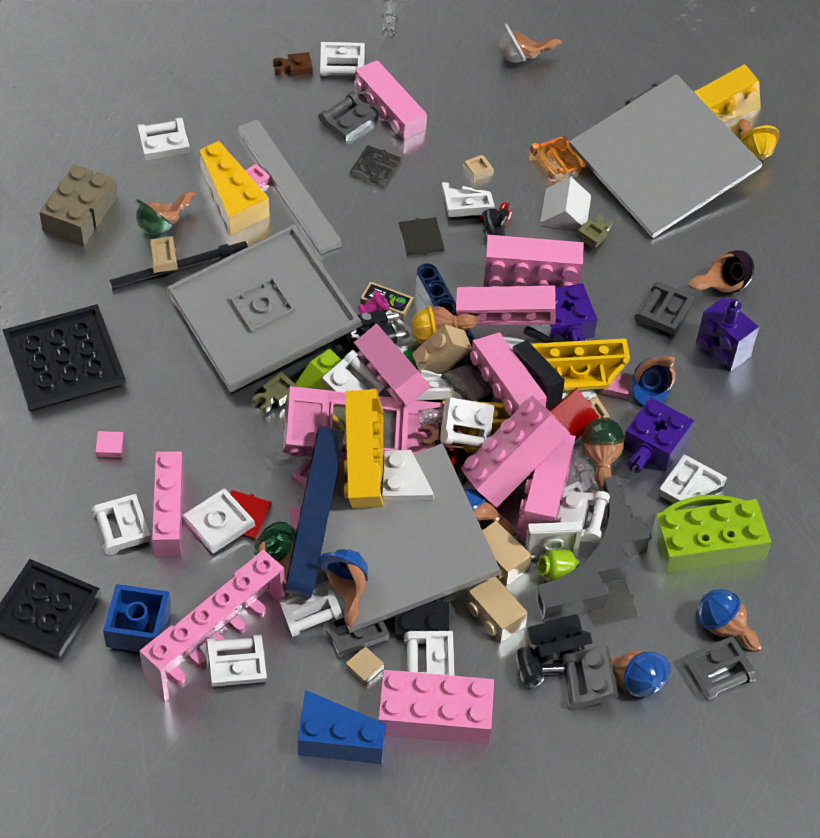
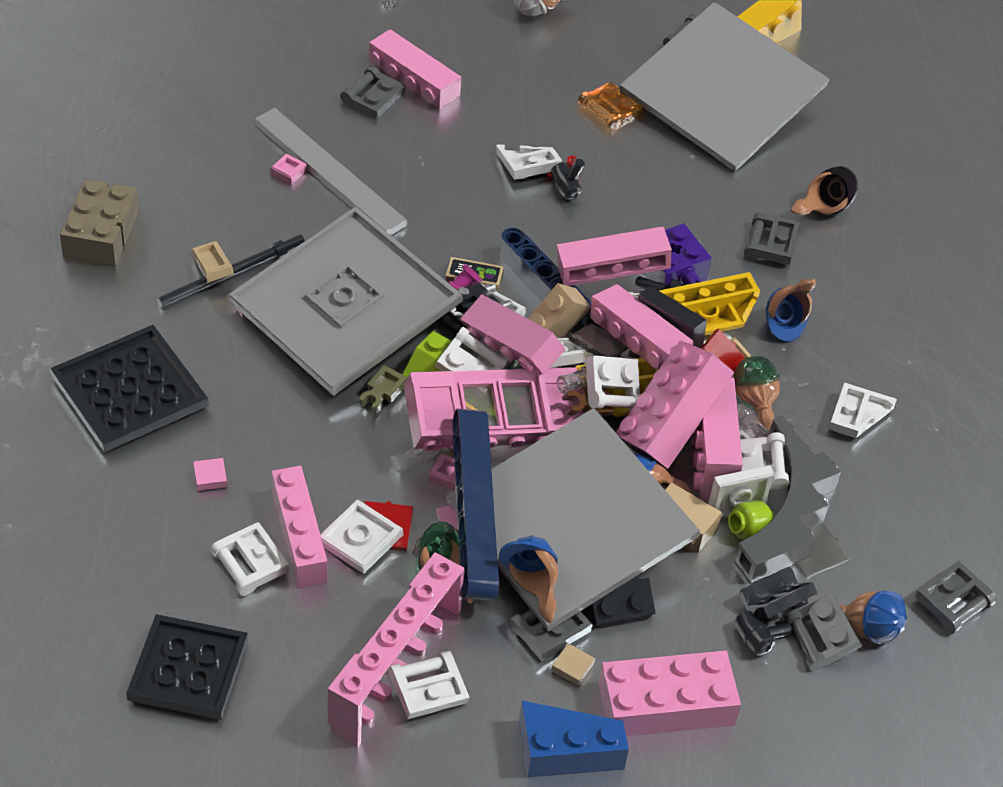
camera: 15 degrees left, 5 degrees down
blue brick [103,584,171,652] -> none
piece [135,191,196,235] -> none
white plate [137,117,190,161] -> none
yellow wedge [199,141,270,236] -> none
reddish brown plate [273,52,313,76] -> none
white plate [279,581,343,637] -> none
white plate [320,42,365,77] -> none
yellow wedge [344,389,383,508] -> none
clear smoke piece [350,145,401,187] -> none
white wing [382,450,434,501] -> none
clear smoke piece [398,217,444,256] -> none
white plate [404,631,454,676] -> none
piece [411,306,479,344] -> none
tan tile [463,154,494,182] -> none
tan brick [467,576,528,642] -> none
bright pink brick [483,235,584,288] -> none
white slope [540,177,591,231] -> none
olive plate [575,214,613,249] -> none
bright pink tile [603,372,632,399] -> none
dark purple brick [623,397,694,473] -> none
lime piece [652,495,772,574] -> none
dark purple brick [696,297,759,371] -> none
piece [696,589,762,651] -> none
yellow piece [738,119,779,160] -> none

